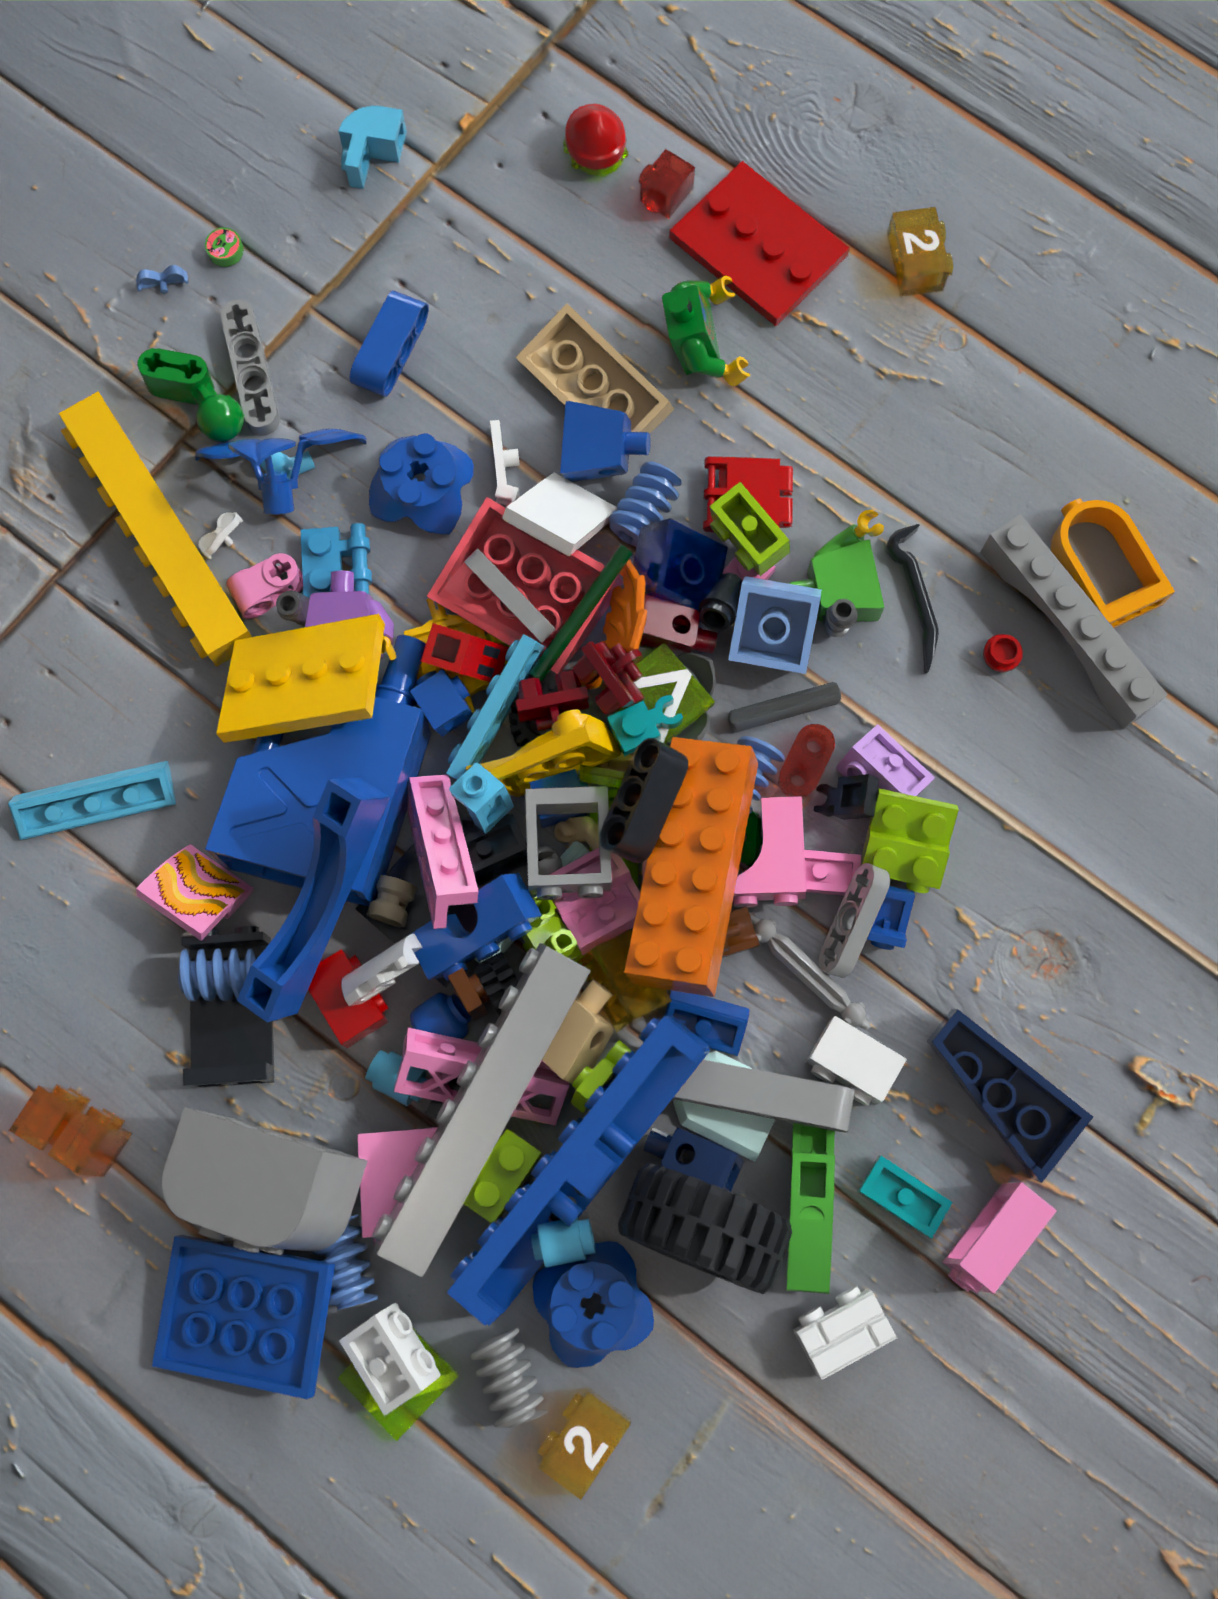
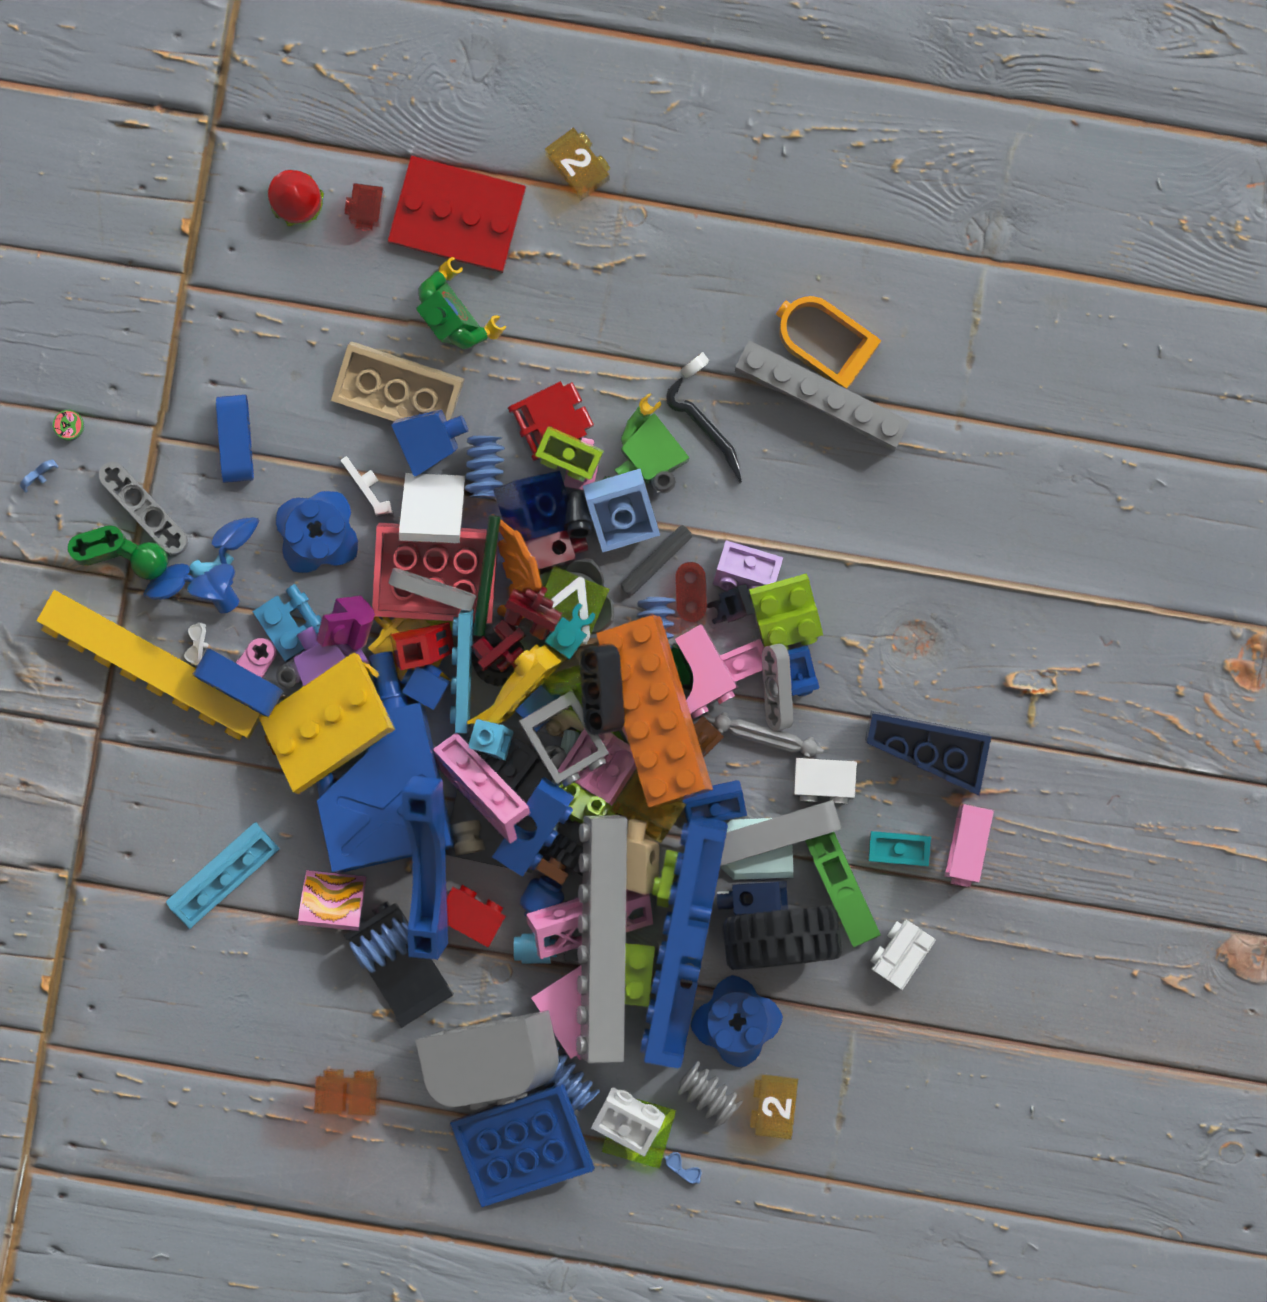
camera: 30 degrees left, 10 degrees up
medium azure brick [338,106,407,189] -> none
white slope [342,933,422,1006] -> none
medium azure brick [531,1217,596,1268] -> none
red plate [983,634,1023,672] -> none
none -> blue beam [192,648,284,717]
none -> magenta brick [316,595,375,650]
none -> medium blue piece [664,1152,702,1184]
none -> white tile [679,352,709,379]

